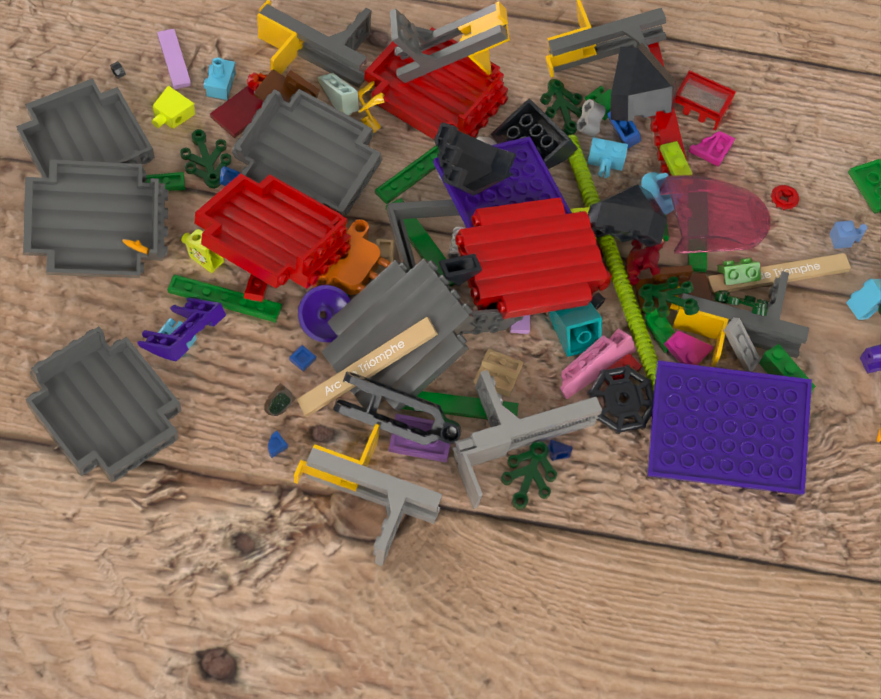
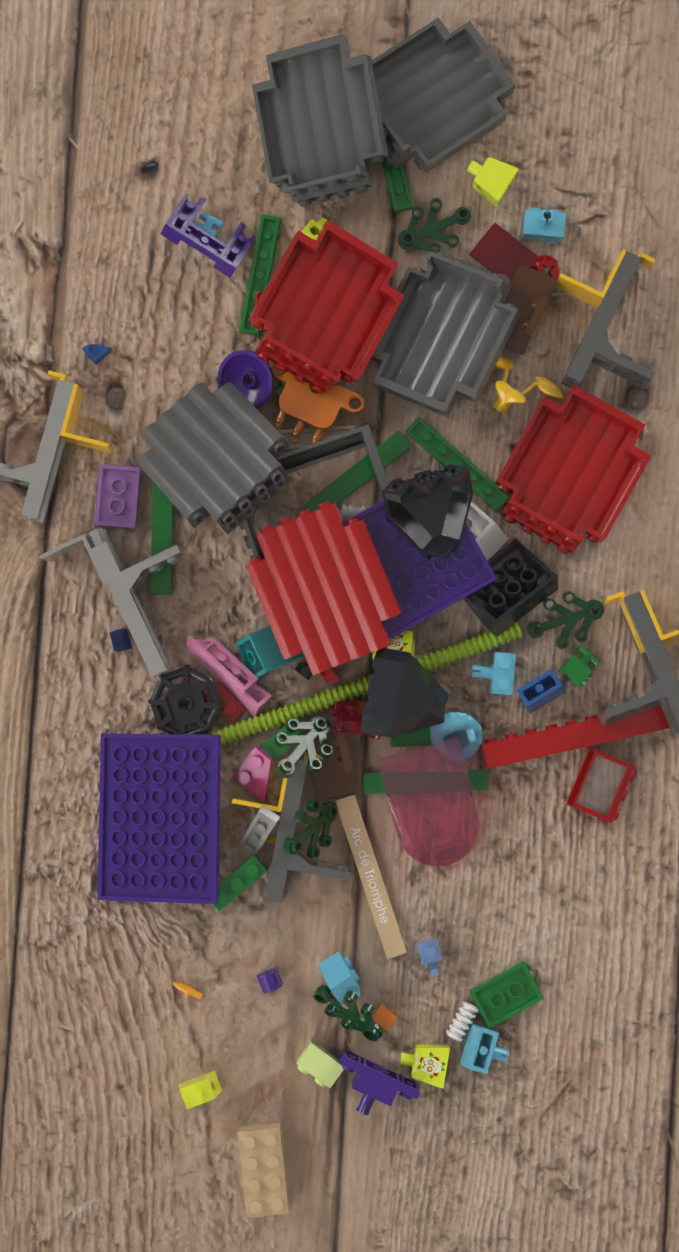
camera: 90 degrees right, 25 degrees up
dark grey panel [25,326,182,483] -> none
black axle [110,61,126,79] -> none
light orange helmet [122,239,149,254] -> none
lavender tile [157,29,191,89] -> none
blue tile [220,166,240,186] -> none
rock [264,383,296,416] -> none
blue tile [289,345,316,372] -> none
tan tile [297,317,438,417] -> none
light aqua slope [318,73,359,115] -> none
black piece [333,371,462,445] -> none
dark grey piece [390,1,510,83] -> none
black slope [439,254,482,285] -> none
tan slope [474,349,524,397] -> none
dark green plant [501,441,557,510] -> none
light grey axle [577,99,606,137] -> none
black panel [611,43,676,121] -> none
lime hinge [660,141,692,185] -> none
dark pink wing [689,131,735,167] -> none
bright green bracket [717,257,761,285] -> none
red gear [770,185,799,211] -> none

